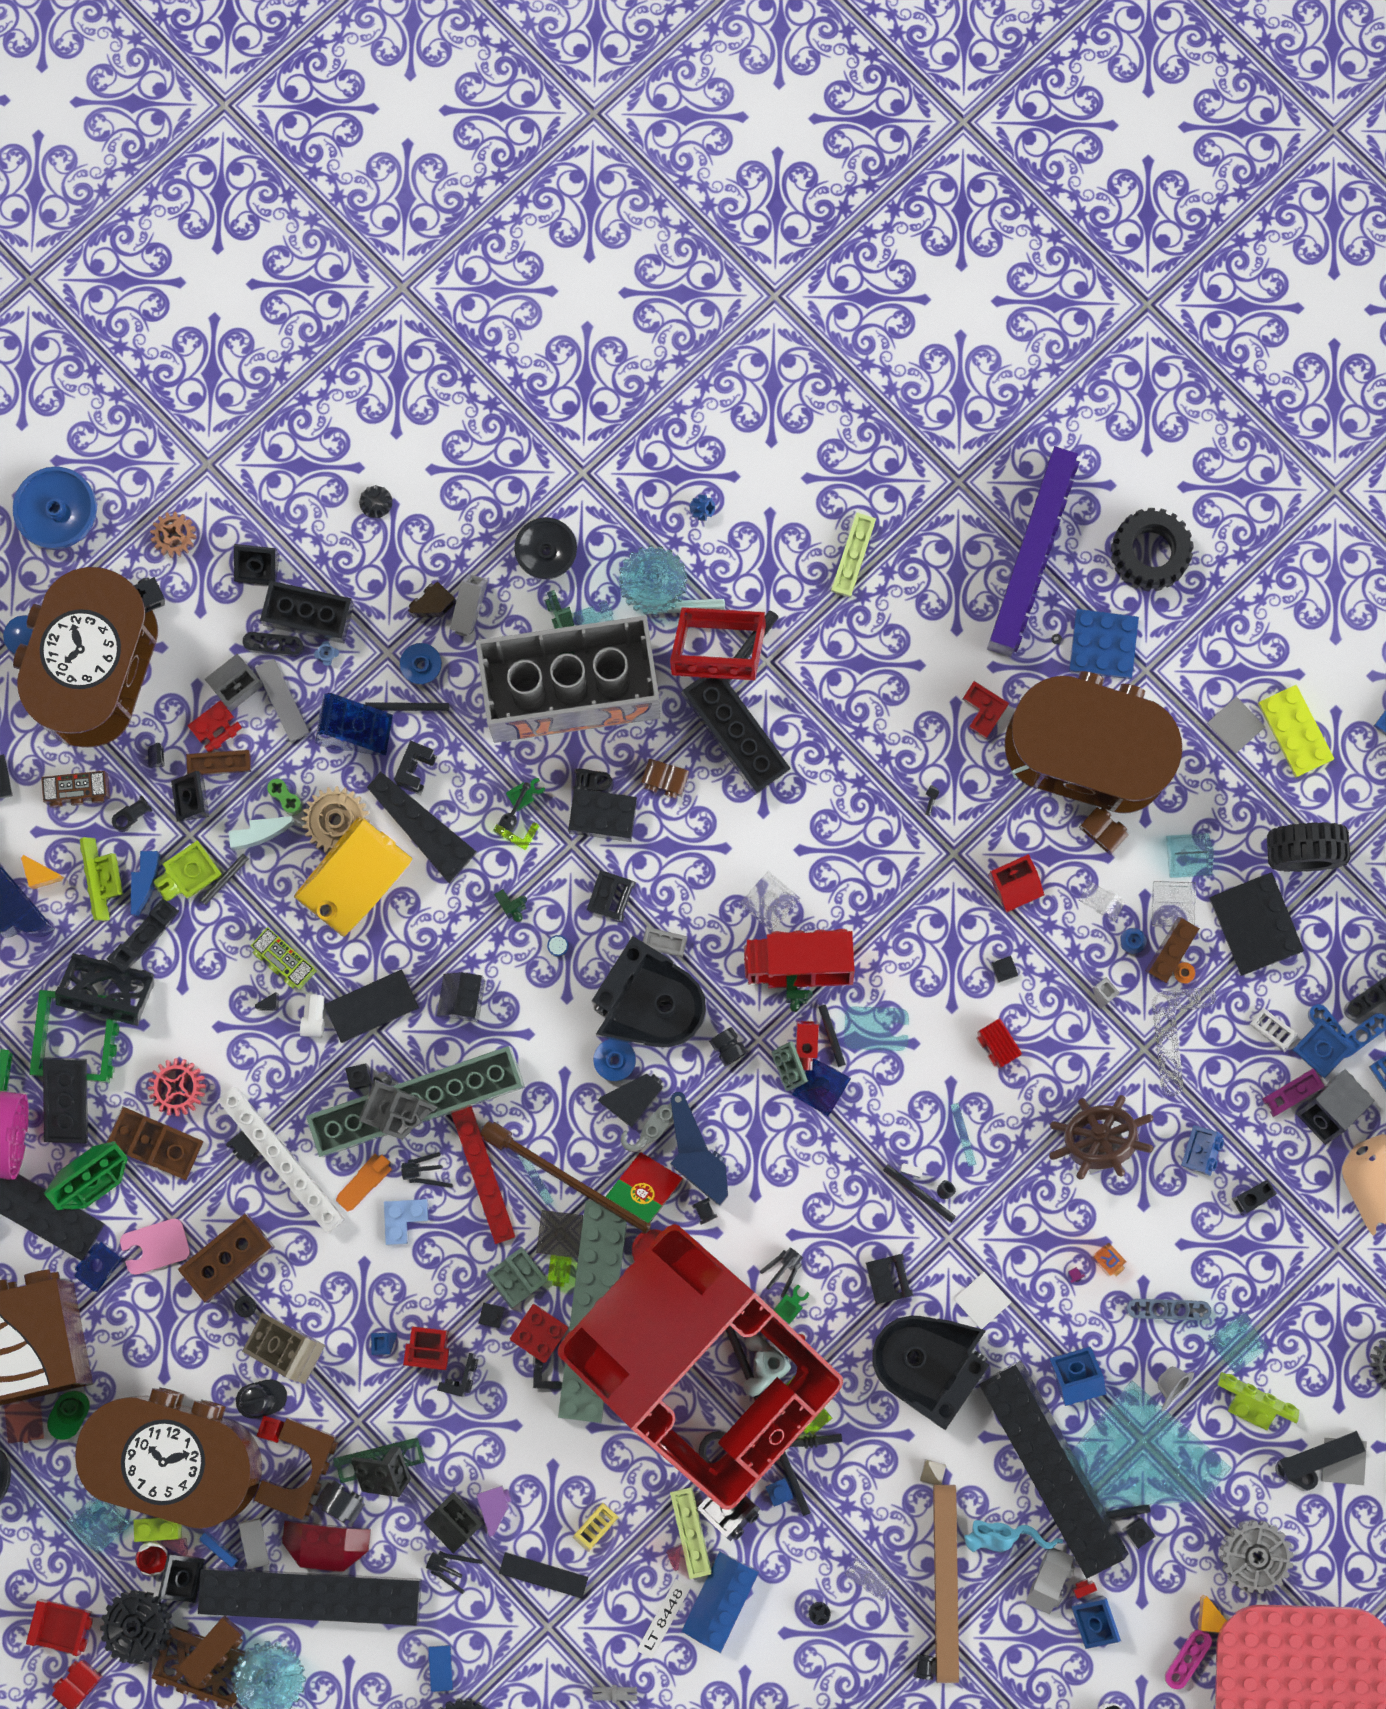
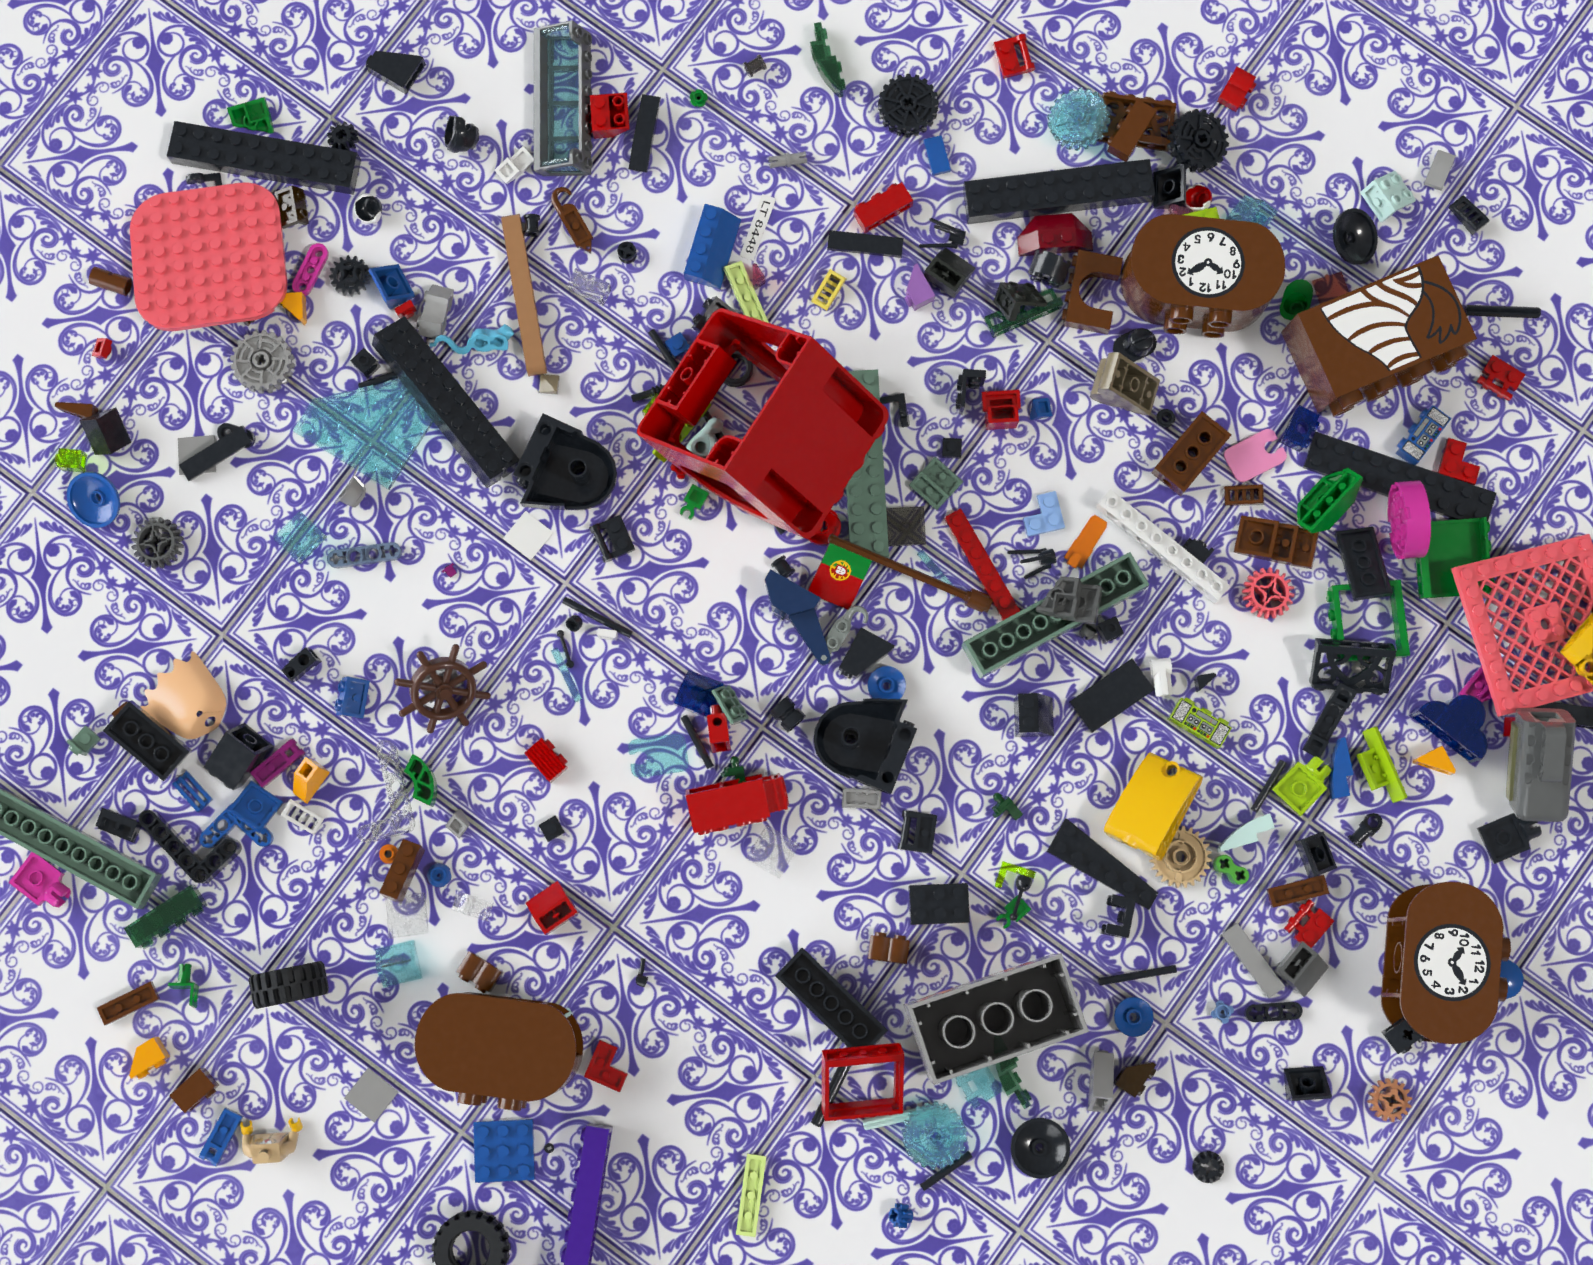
camera: 170 degrees right, 0 degrees up
blue dish [13,466,97,550] -> none
red panel [26,1599,93,1656] -> none
brick [41,771,110,808] -> none
black slope [148,743,165,768] -> none
blue tile [199,1531,240,1567] -> none
light grey slope [239,1518,269,1569] -> none
red plate [256,1416,285,1443] -> none
black brick [260,581,354,644] -> none
clear blue brick [315,693,393,755] -> none
red bracket [510,1304,568,1363] -> none
light aqua tile [547,935,569,957] -> none
clear neon green brick [547,1255,573,1287] -> none
black piece [572,768,614,793] -> none
black plant [760,1247,803,1298] -> none
blue slope [1050,1346,1107,1406] -> none
clear orange brick [1091,1242,1127,1277] -> none
black slope [1209,872,1304,976] -> none
lime bracket [1218,1372,1300,1430] -> none
neon yellow plate [1258,684,1334,778] -> none
none -> tan torso [240,1118,303,1164]
none -> light orange slope [293,757,330,804]
none -> black gear [329,255,371,297]
none -> green brick [404,754,437,807]
none -> reddish brown plate [551,187,594,254]
none -> black hinge [557,630,574,668]
none -> red brick [853,182,914,234]
none -> black bar [920,1151,973,1191]
none -> reddish brown slope [1224,484,1264,506]

